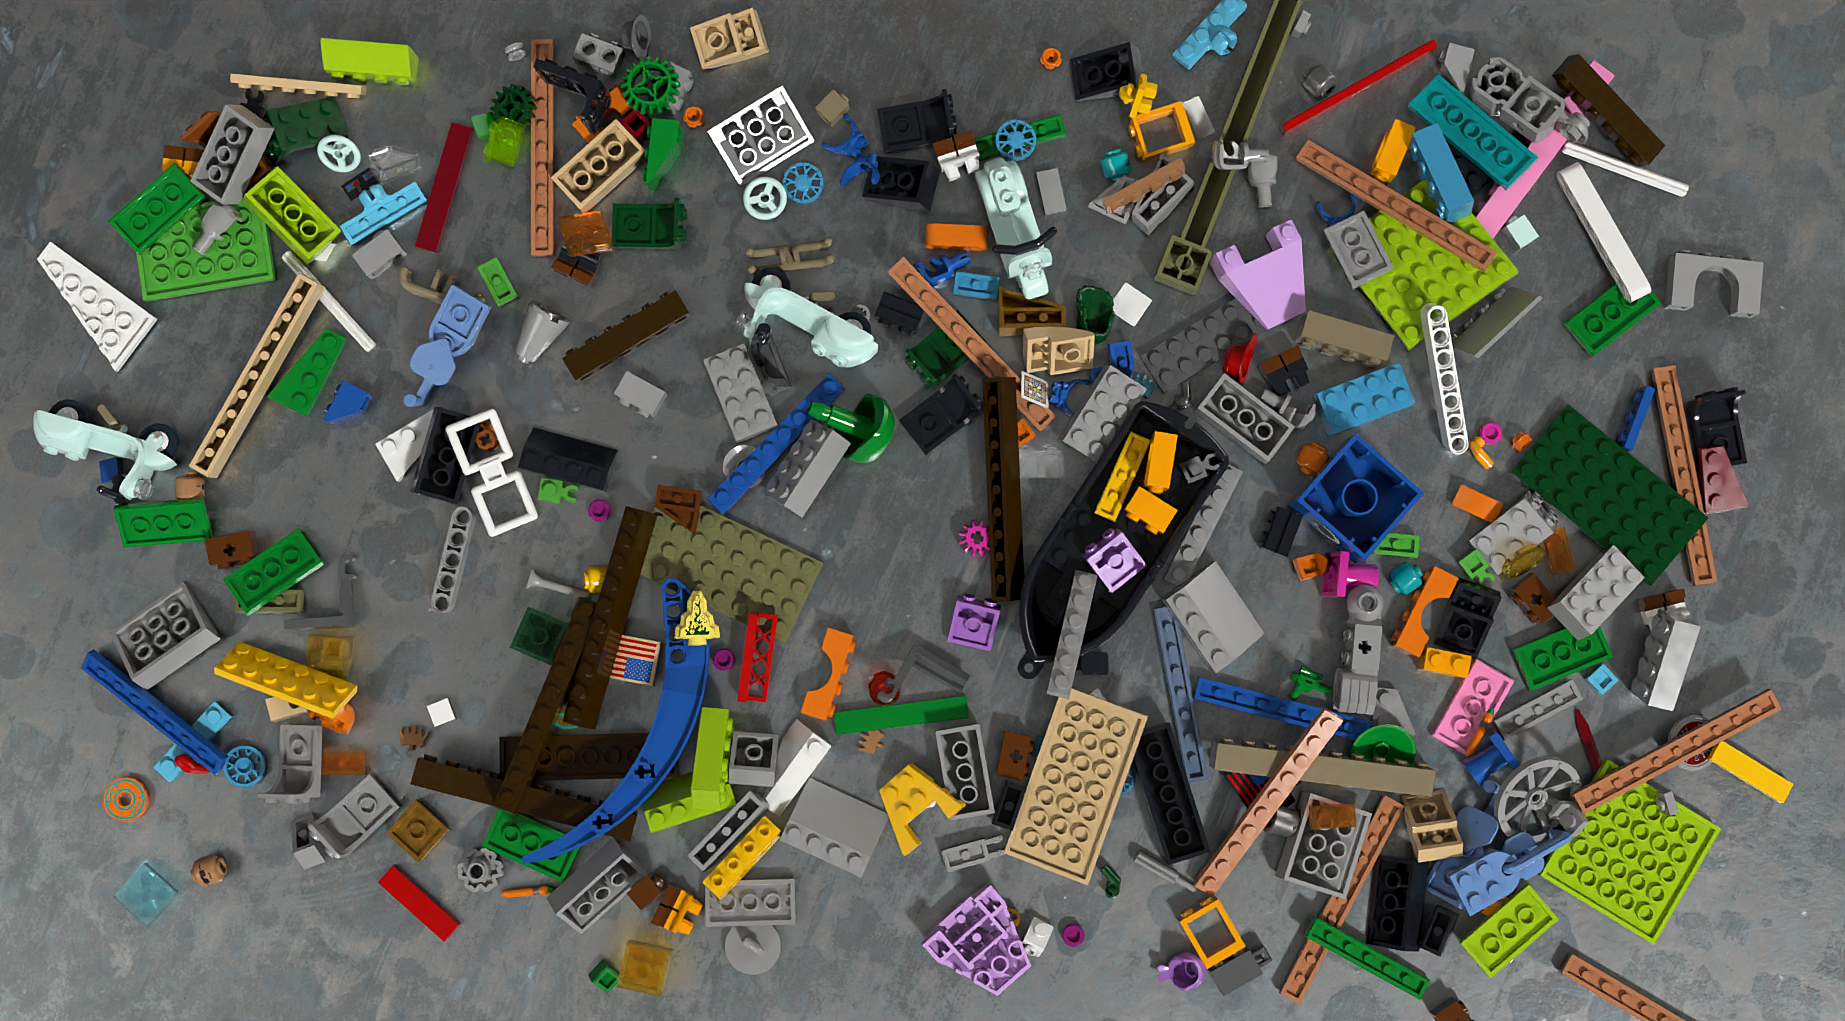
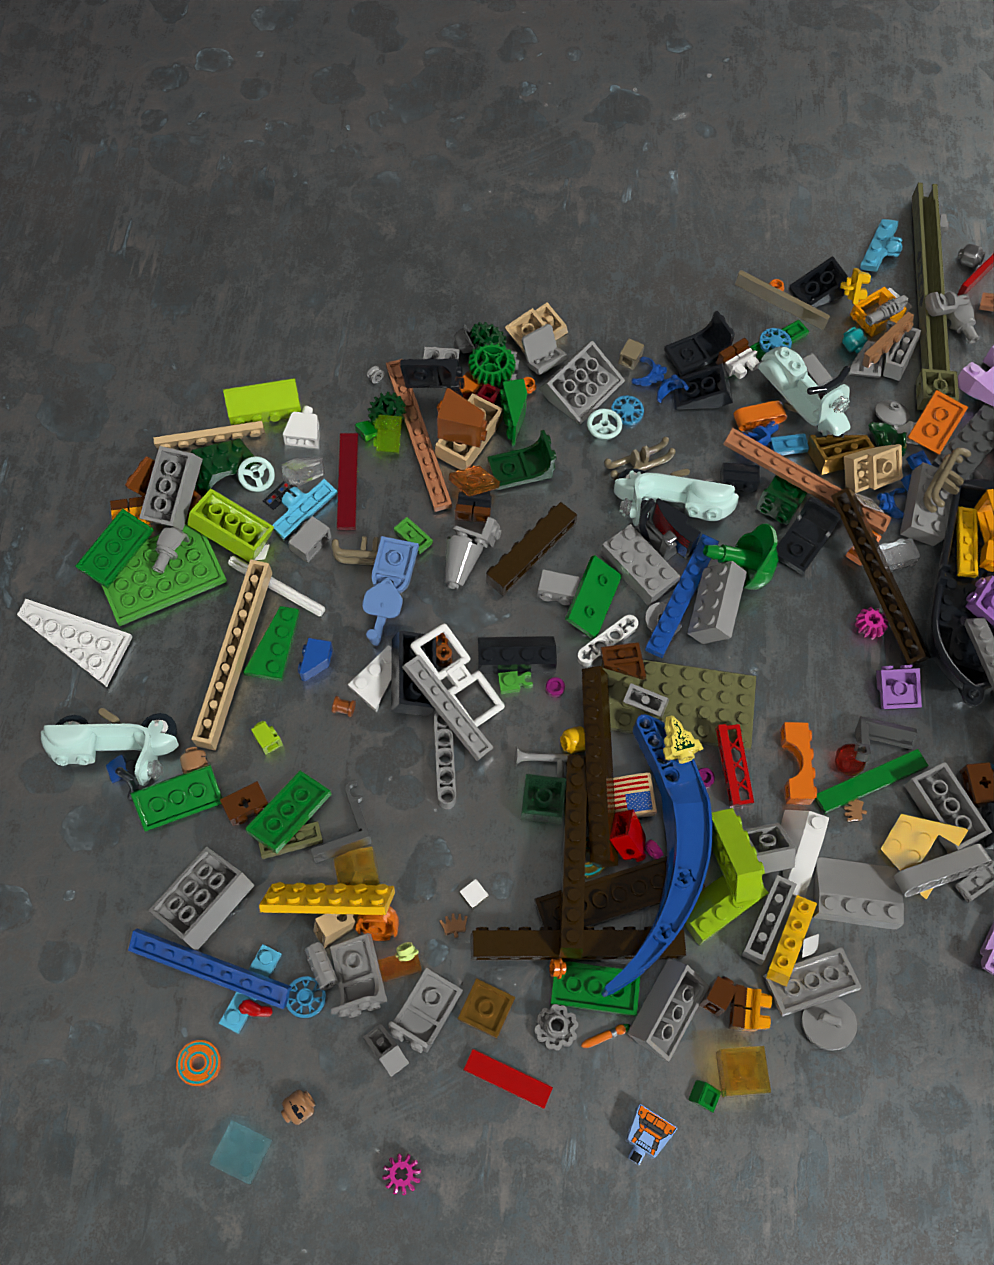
camera: 20 degrees left, 20 degrees down
none -> lime brick [251,721,283,755]
none -> white torso [283,406,319,449]
none -> light grey axle [304,942,338,990]
none -> dark orange bush [332,696,356,717]
none -> dark pink gear [382,1153,421,1195]
none -> yellowish green plate [395,942,419,961]
none -> light grey plate [402,655,493,761]
none -> dark orange slope [437,388,488,448]
none -> light grey bracket [453,517,502,549]
none -> dark green gear [469,322,507,347]
none -> light grey bracket [522,324,568,375]
none -> orange plate [549,958,566,979]
none -> green plate [565,555,622,639]
none -> white beam [577,615,638,667]
none -> red torso [610,809,646,862]
none -> light grey brick [623,683,669,718]
none -> torso [625,1104,677,1165]
none -> dark pink tile [645,839,663,860]
none -> black slope [651,498,701,560]
none -> dark tan tile [735,270,830,330]
none -> white sticker [802,934,819,958]
none -> light grey hinge [865,295,908,326]
none -> light grey dish [875,400,910,426]
none -> light grey beam [894,844,993,897]
none -> orange plate [907,390,968,455]
none -> dark tan piece [923,447,971,513]

